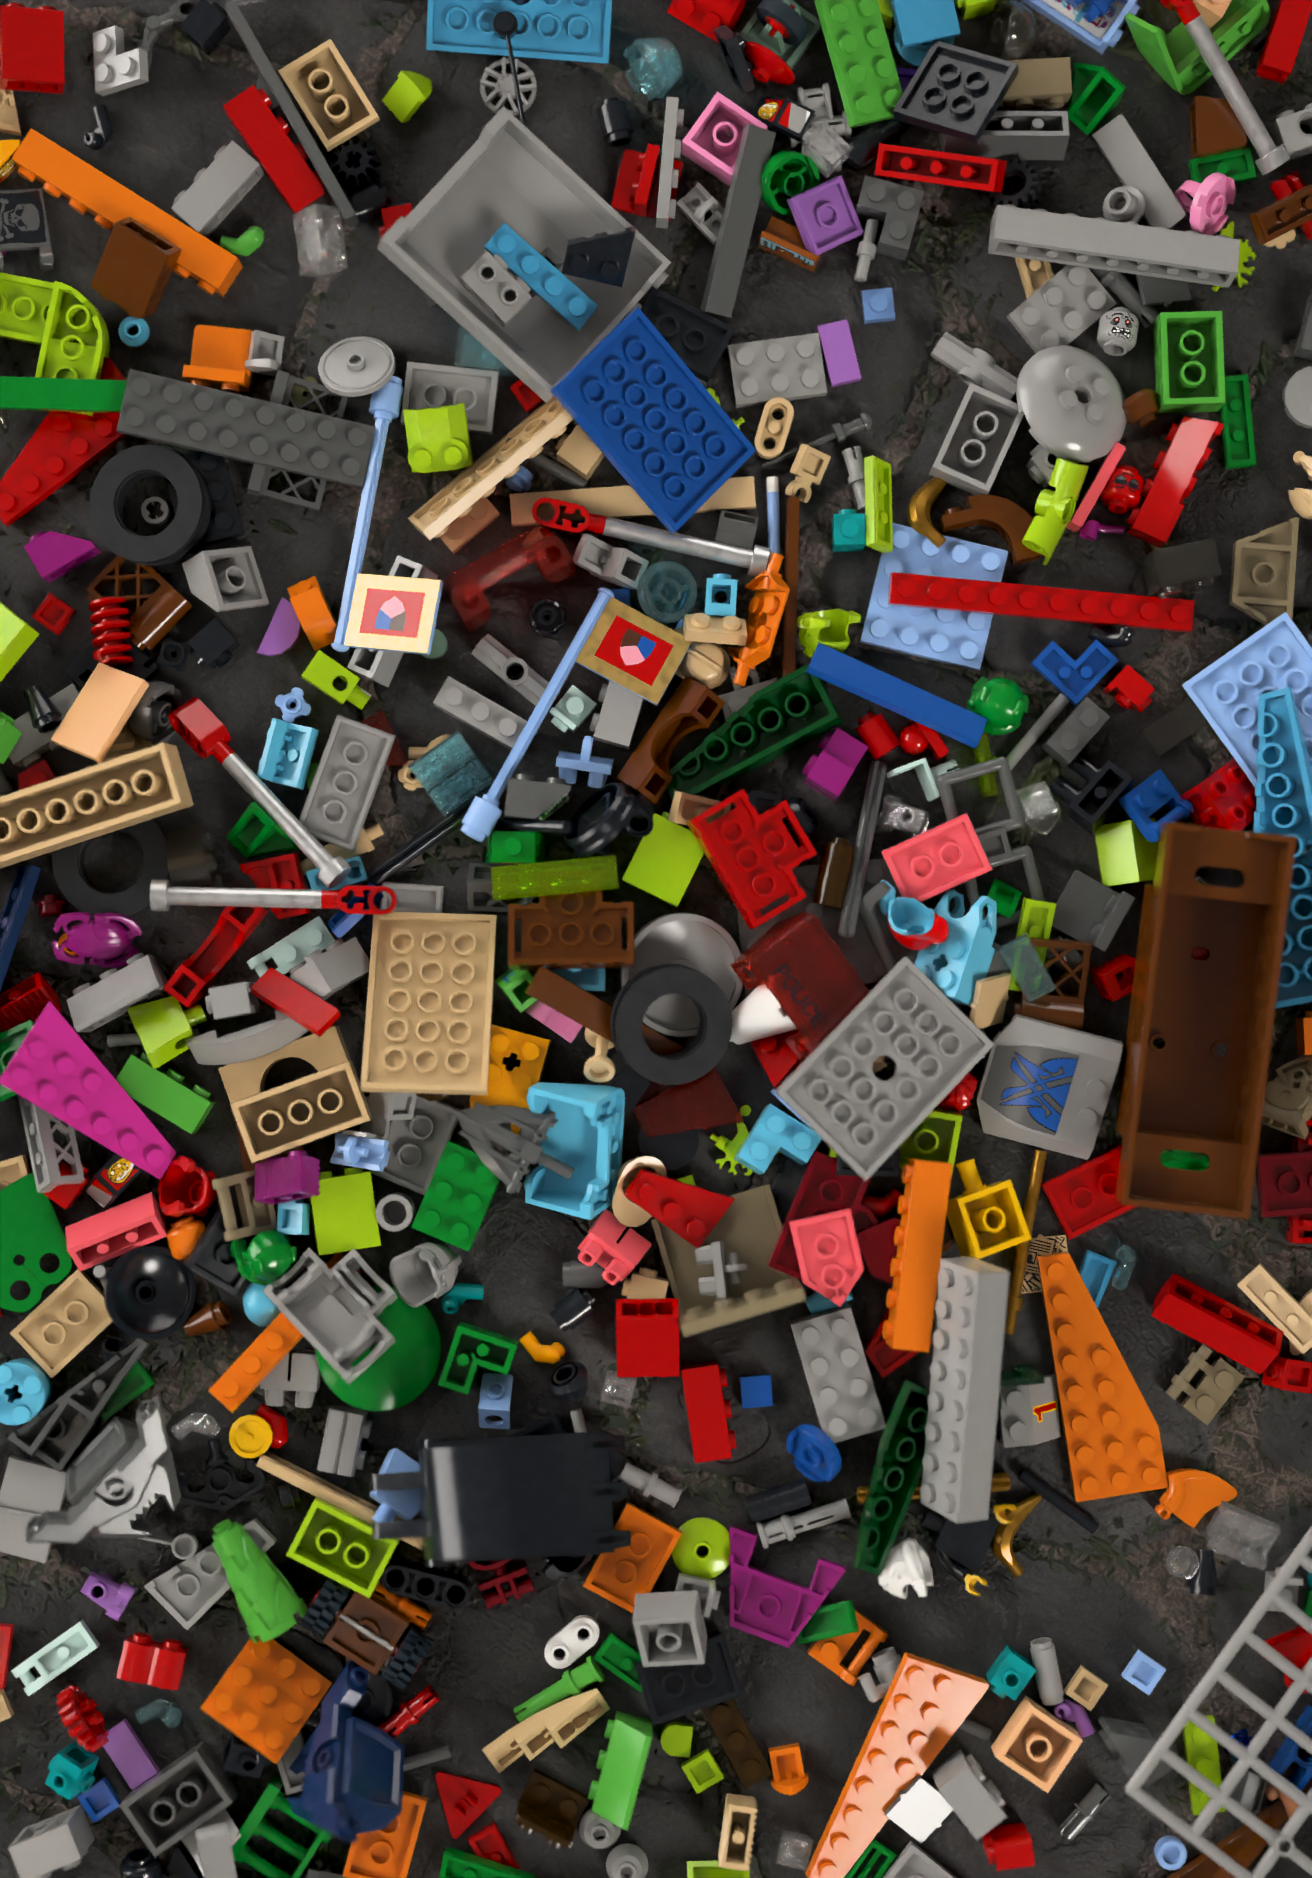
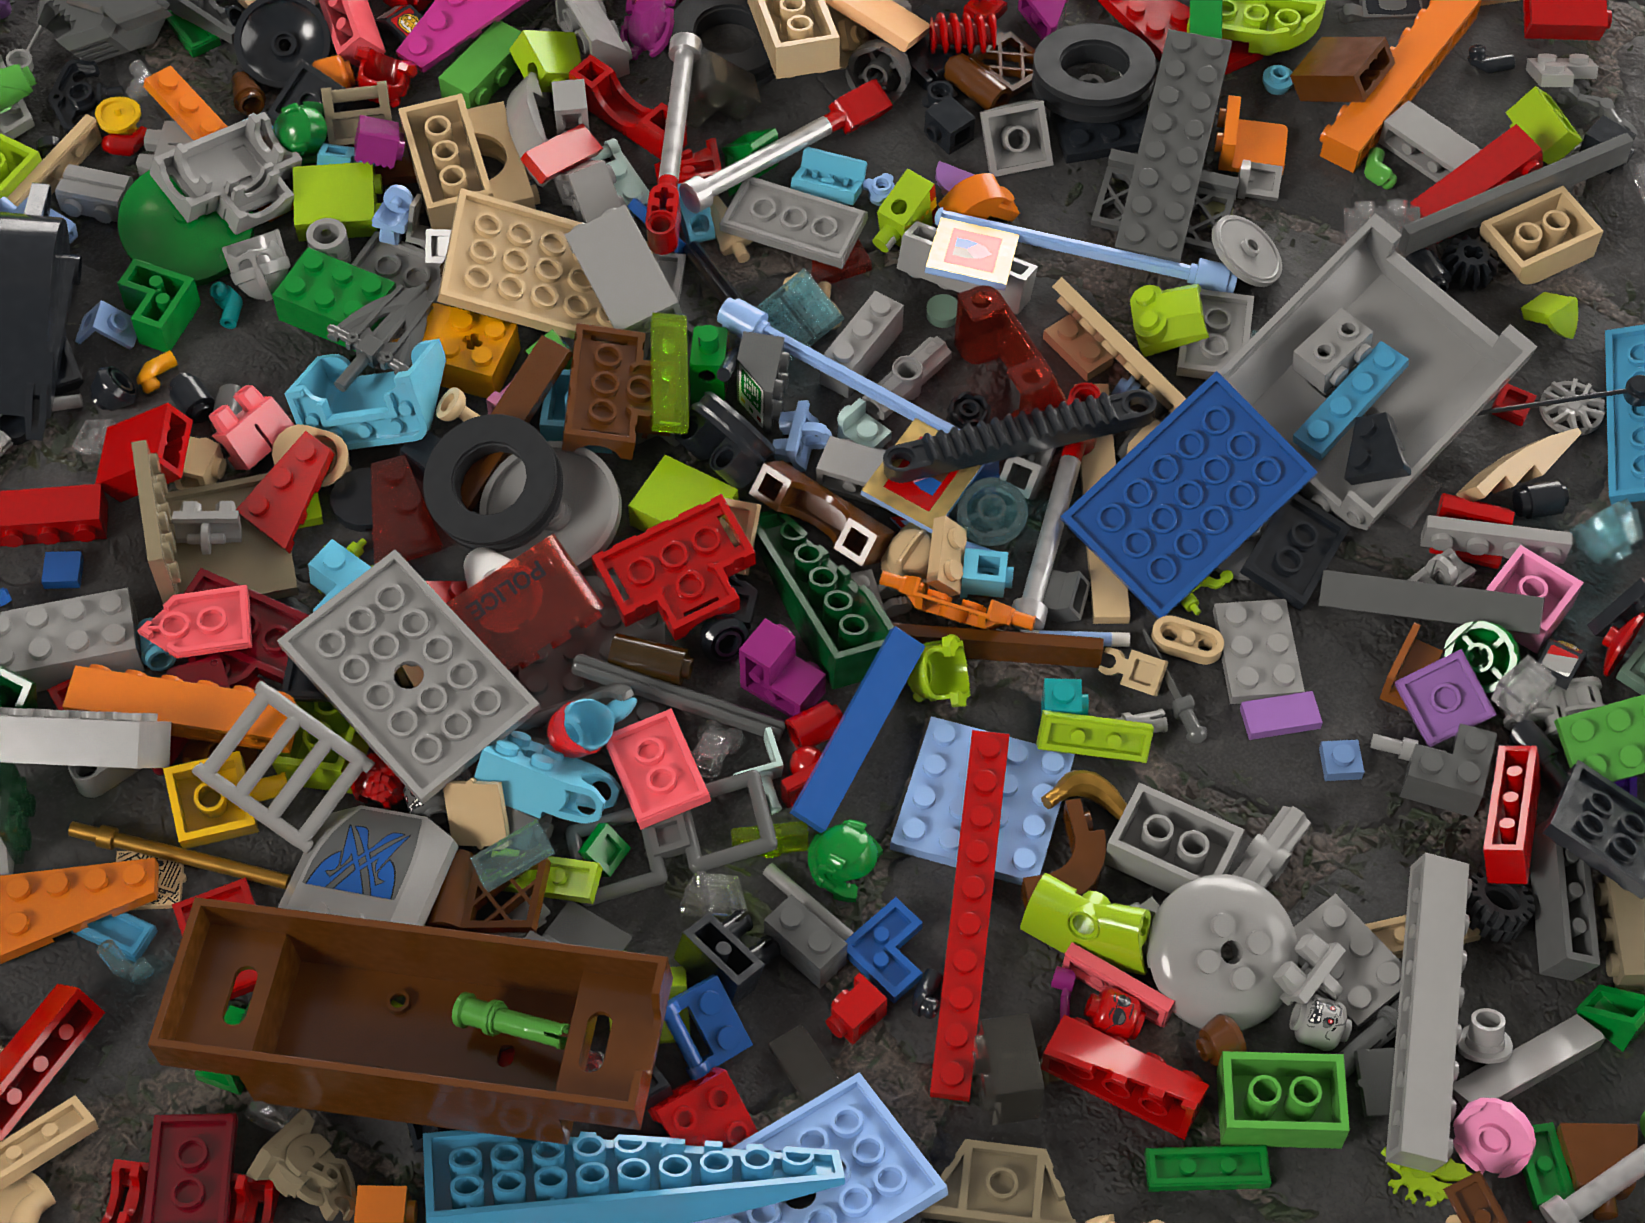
camera: 90 degrees right, 30 degrees down
none -> light grey bar [192,681,375,853]
none -> bright green pin [452,992,570,1050]
none -> light grey panel [564,204,683,335]
none -> black gear [883,389,1157,483]
none -> light grey hips [1273,934,1346,1006]
none -> tan slope [1456,428,1582,502]
none -> lime brick [1505,86,1583,165]

